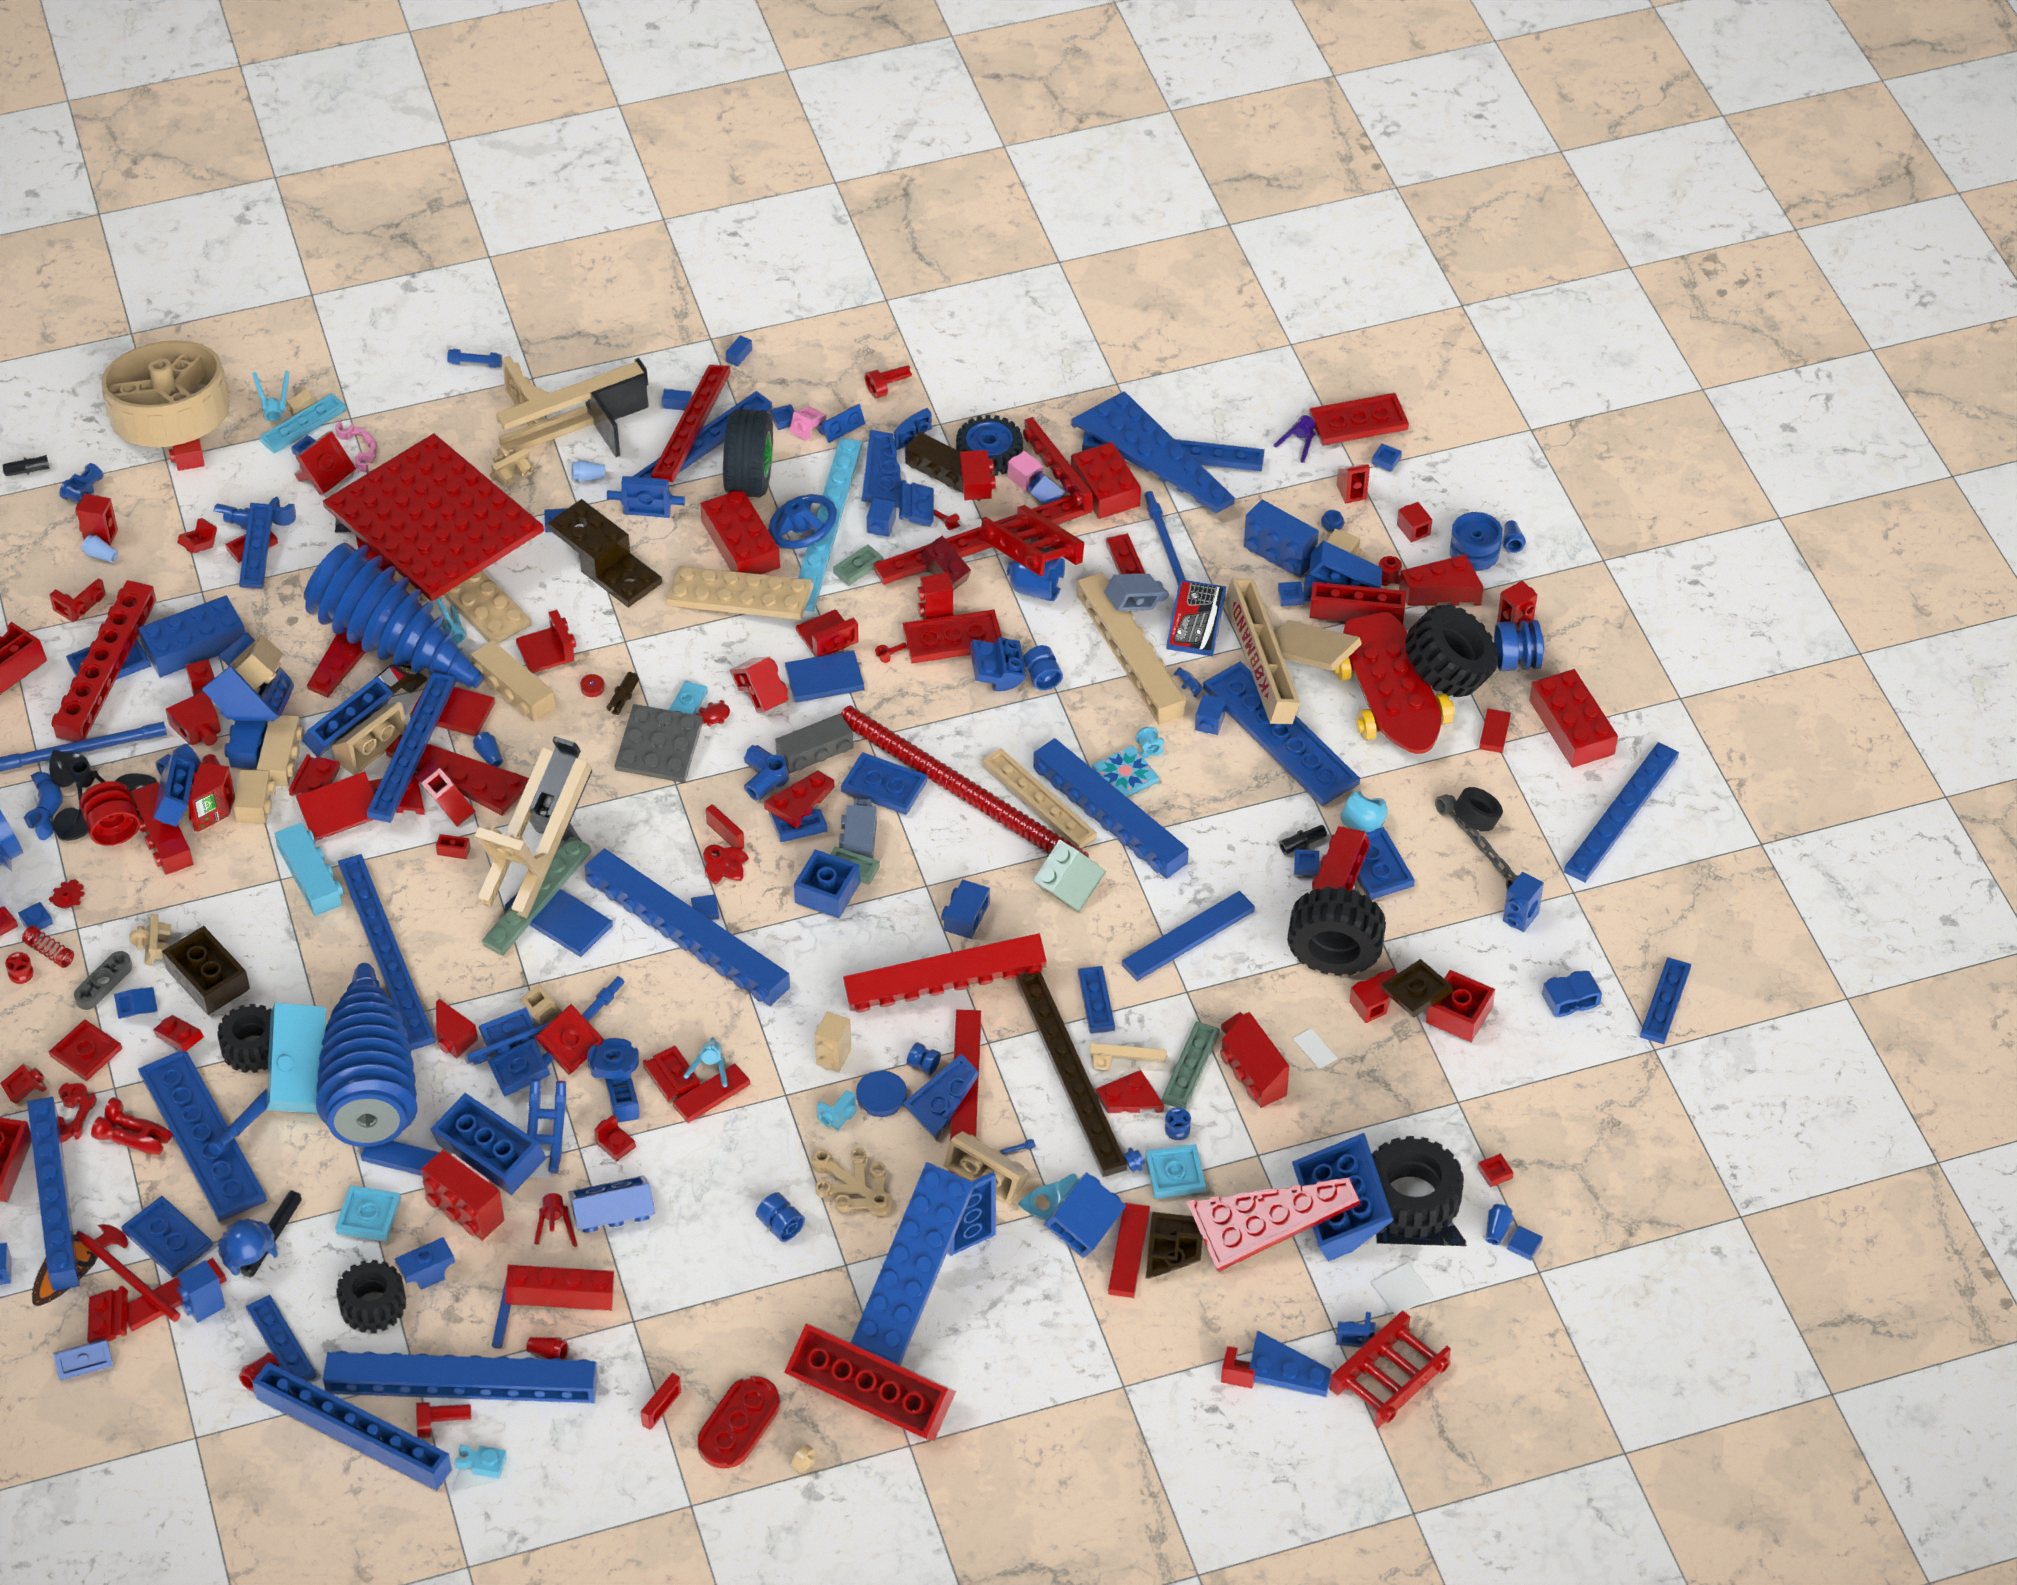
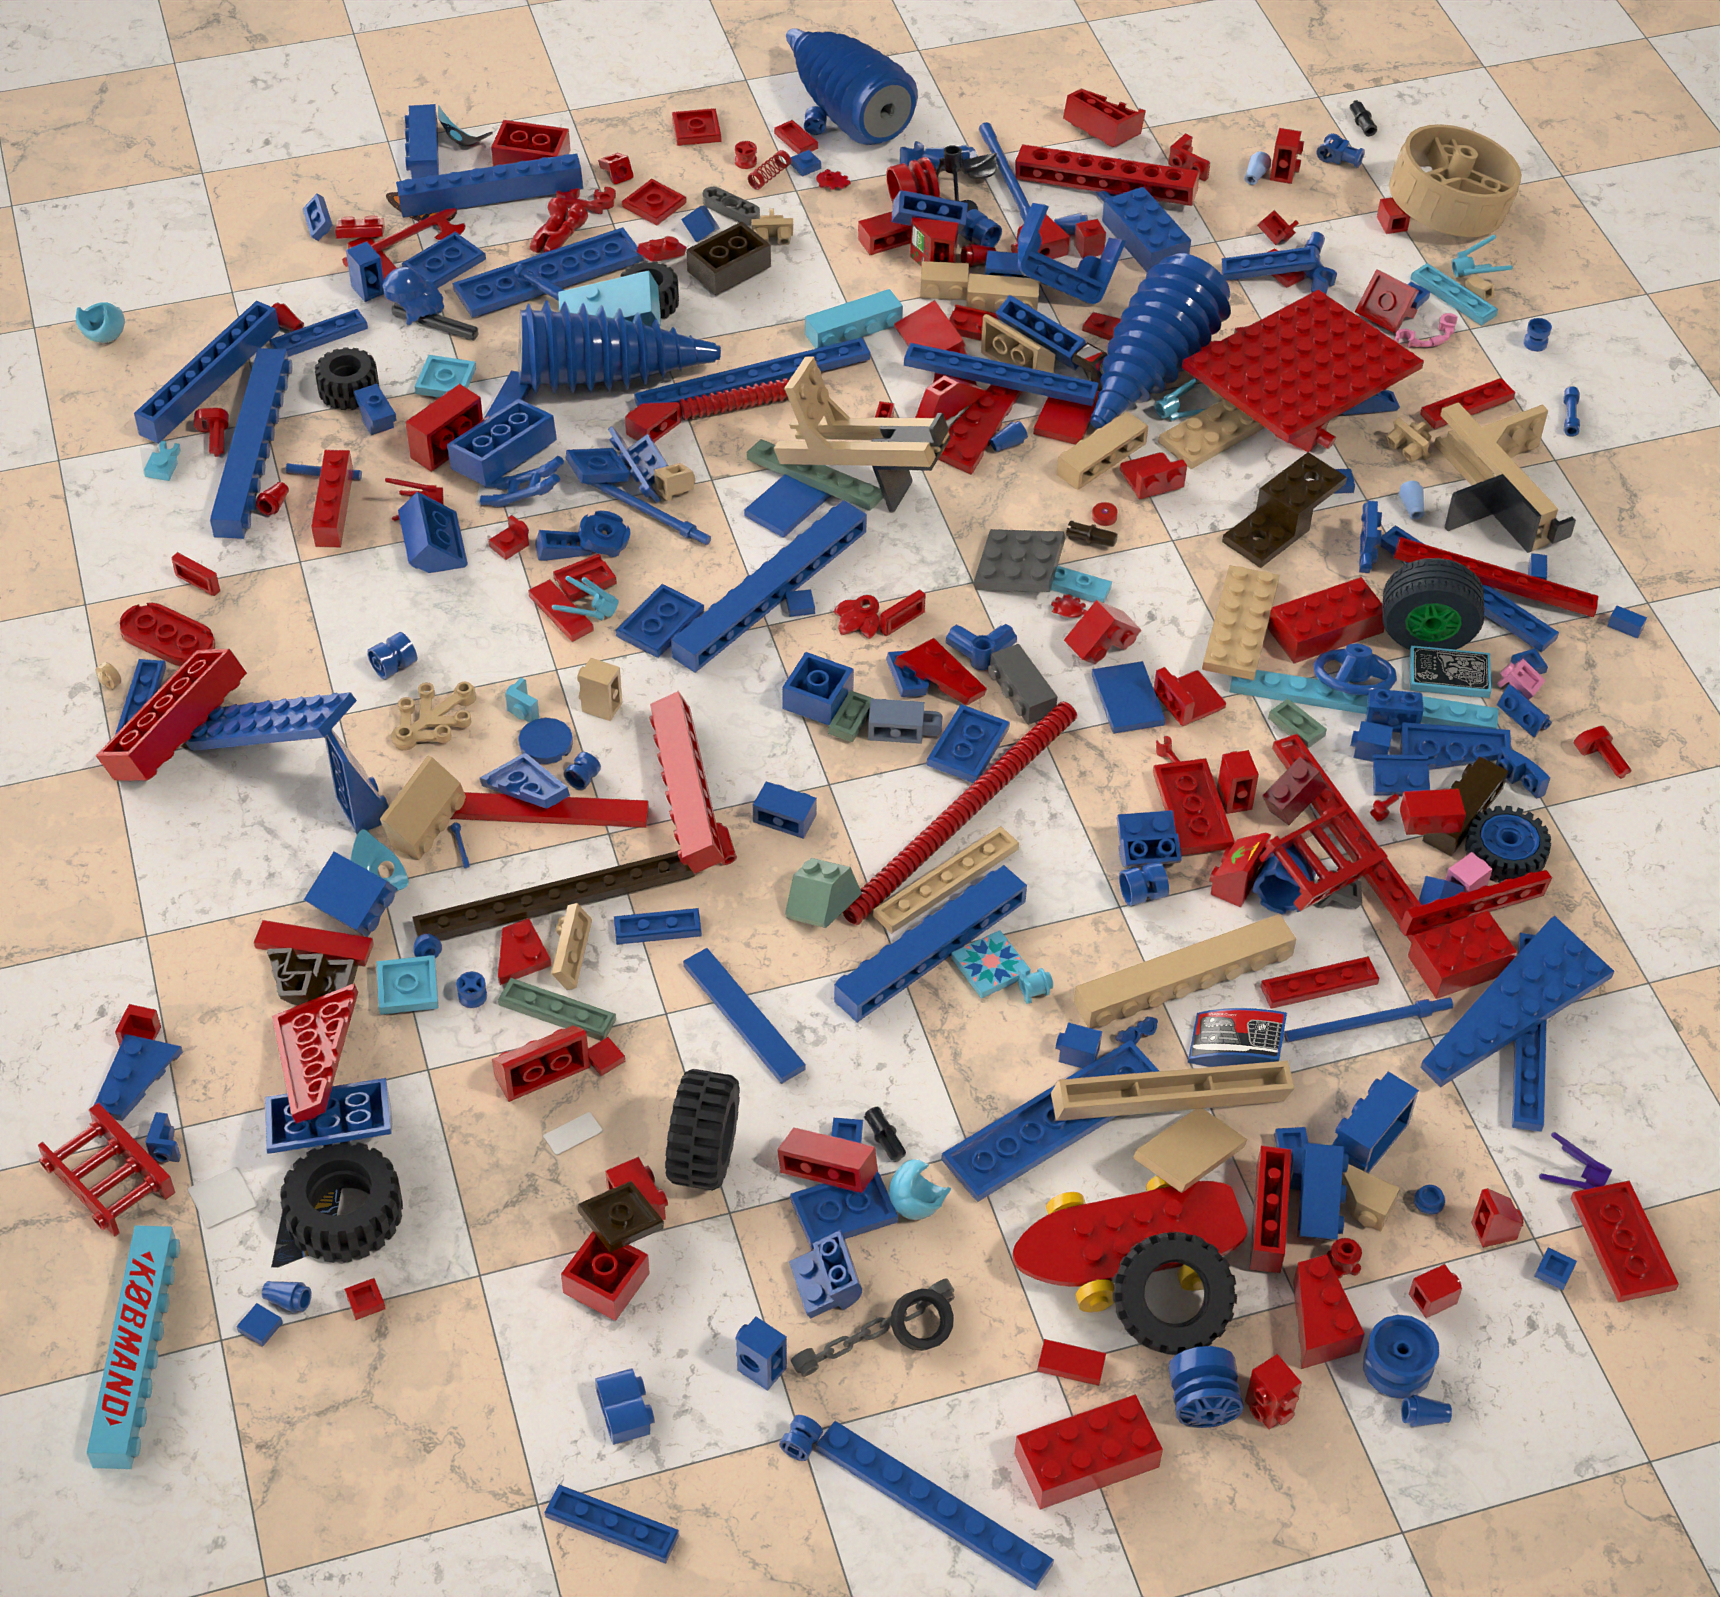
camera: 90 degrees right, 0 degrees up
tan brick [229,635,283,693] -> none
red tile [534,1004,604,1075] -> none
sand blue brick [1104,574,1169,611] -> none
none -> medium azure piece [75,302,125,343]
none -> medium azure brick [87,1225,180,1469]
none -> blue tile [115,659,166,735]
none -> blue tile [616,584,704,658]
none -> red piece [679,377,791,421]
none -> blue wheel [779,1415,823,1461]
none -> brick [789,1231,862,1319]
none -> blue cone [1054,213,1088,235]
none -> red slope [1209,833,1271,908]
none -> blue bracket [1365,689,1423,733]
none -> tile [1410,646,1491,698]
none -> red plate [1420,378,1516,429]
none -> blue wheel [1524,318,1552,352]

